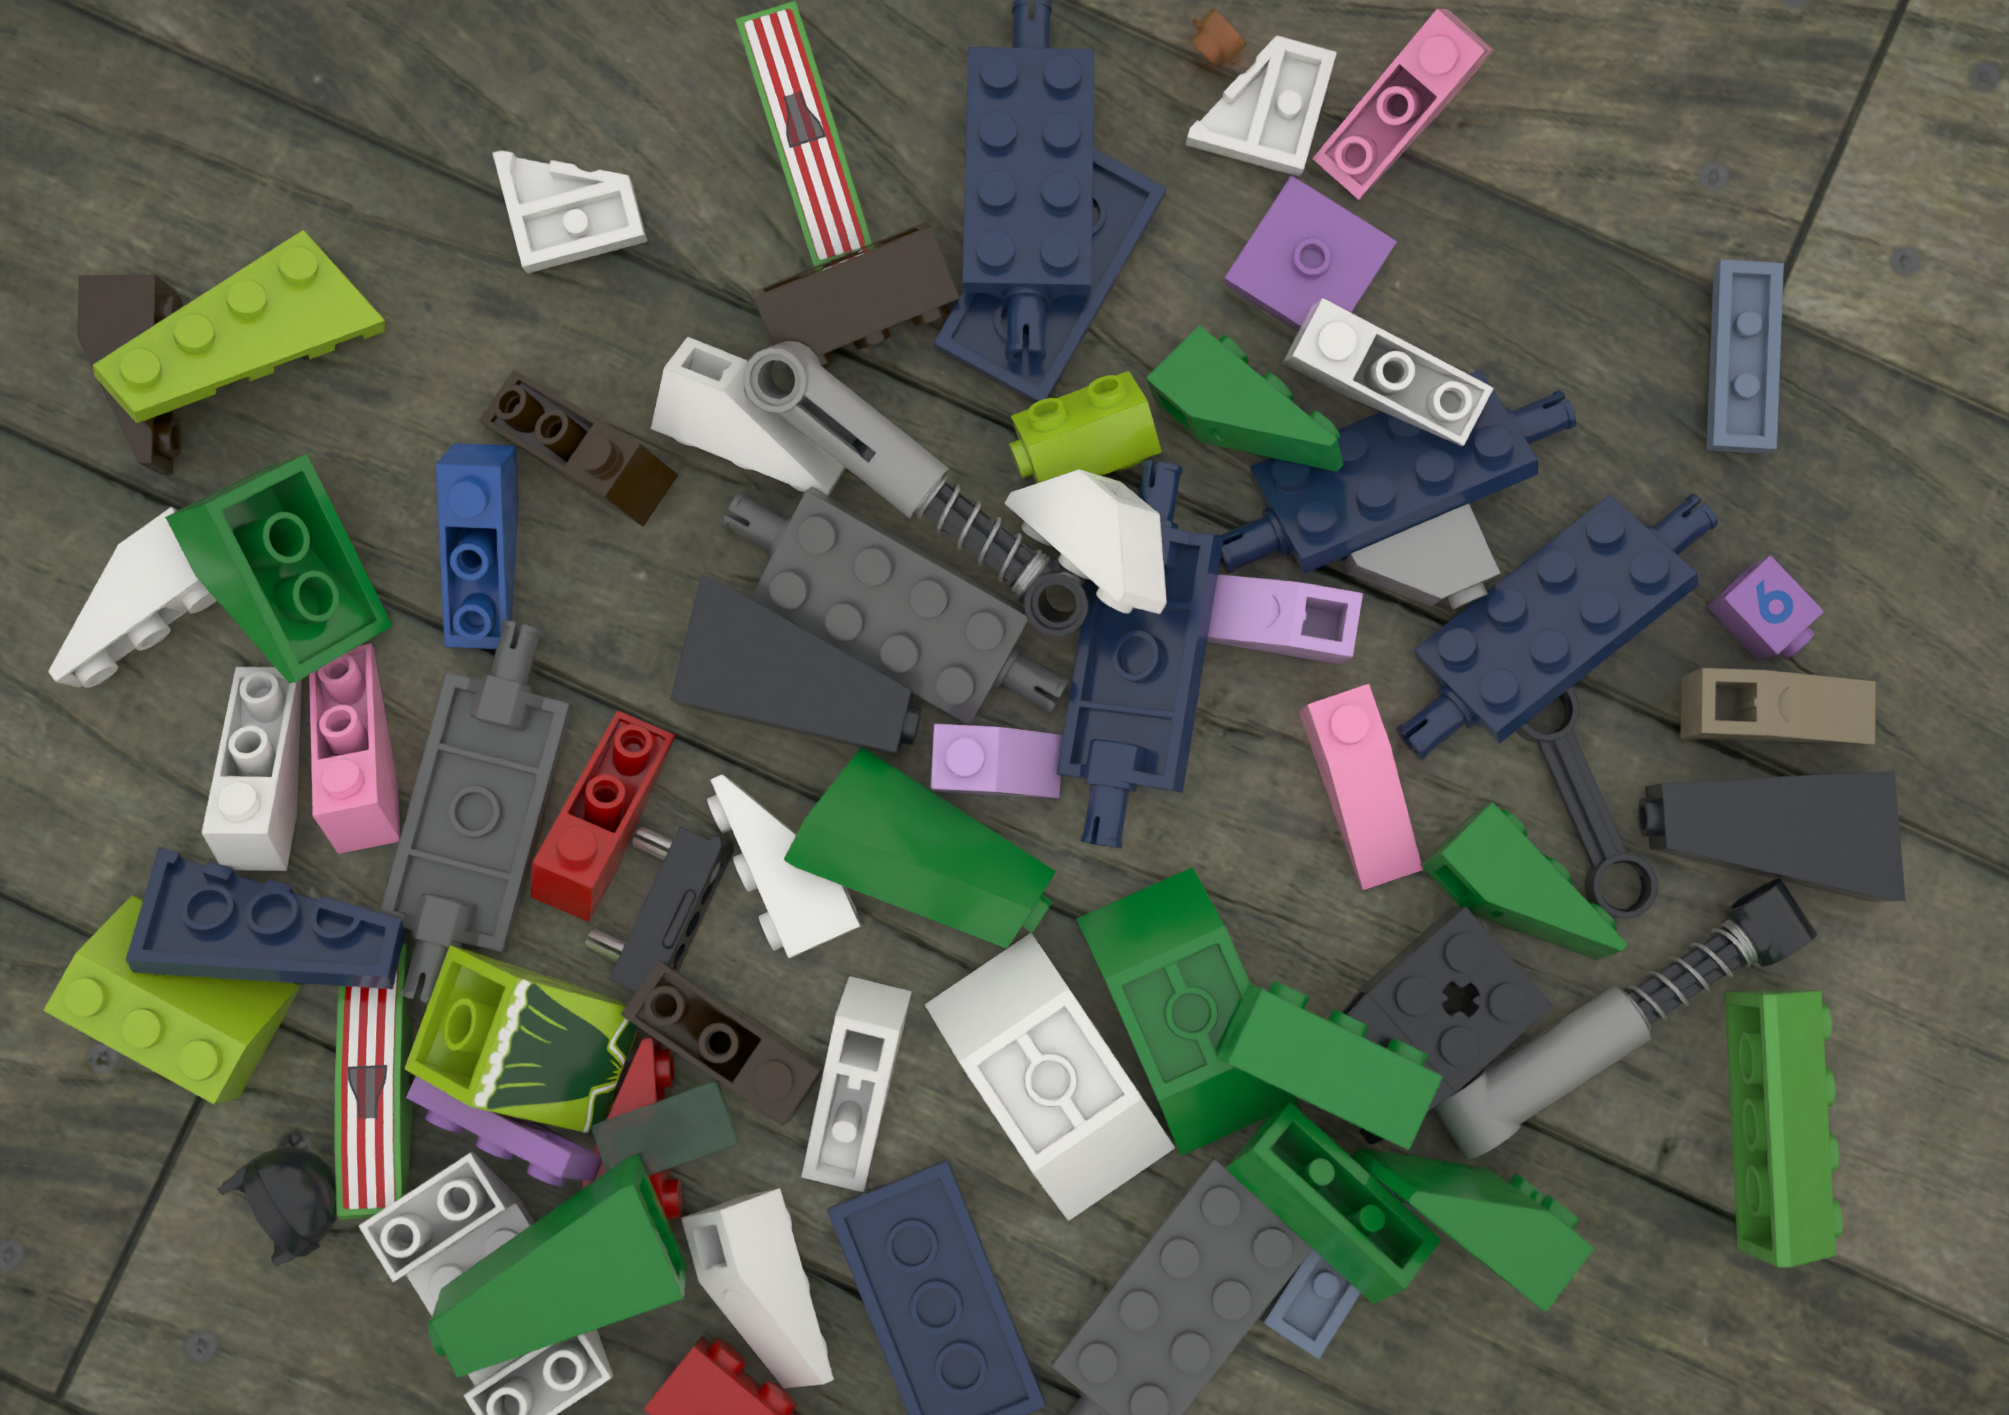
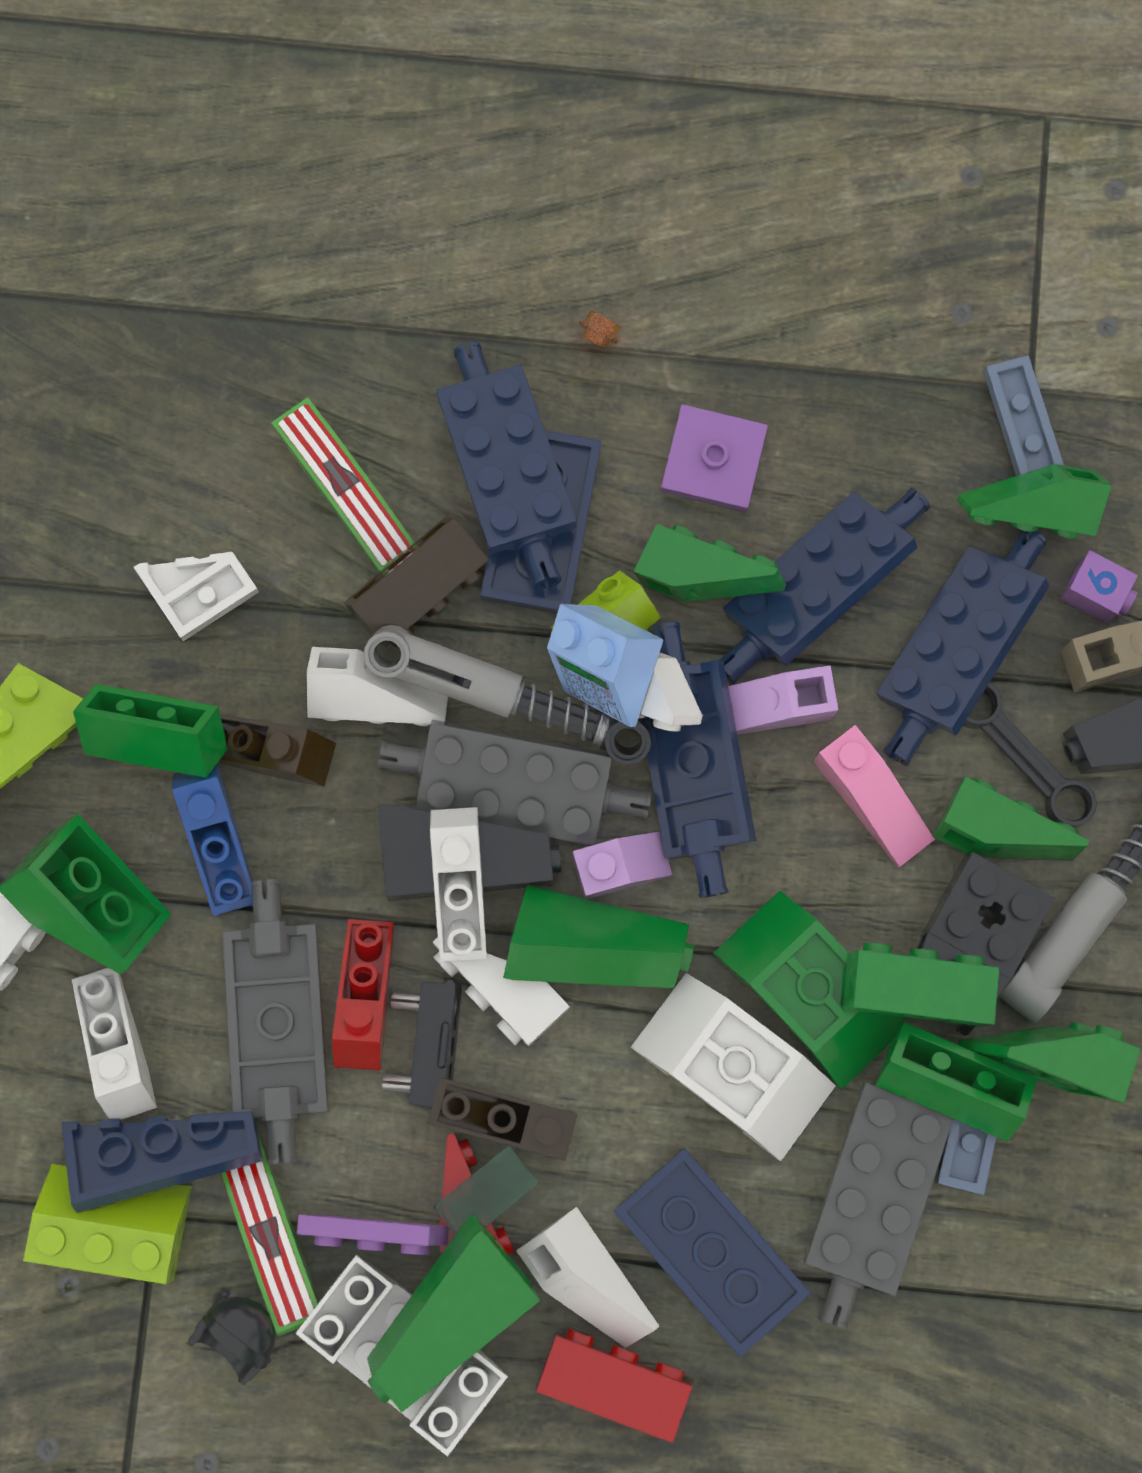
camera: 25 degrees left, 5 degrees down
bright pink slope [309,643,401,854] -> none
slope [404,945,637,1135] -> none
white slope [801,976,912,1193] -> none
white wing [1186,35,1337,177] -> none
white slope [1282,298,1494,446] -> none
bright pink slope [1312,9,1494,200] -> none
light grey slope [1343,503,1500,610] -> none
none -> green brick [73,684,228,778]
none -> white slope [430,807,487,962]
none -> light blue slope [547,604,664,727]
none -> green slope [957,464,1112,538]

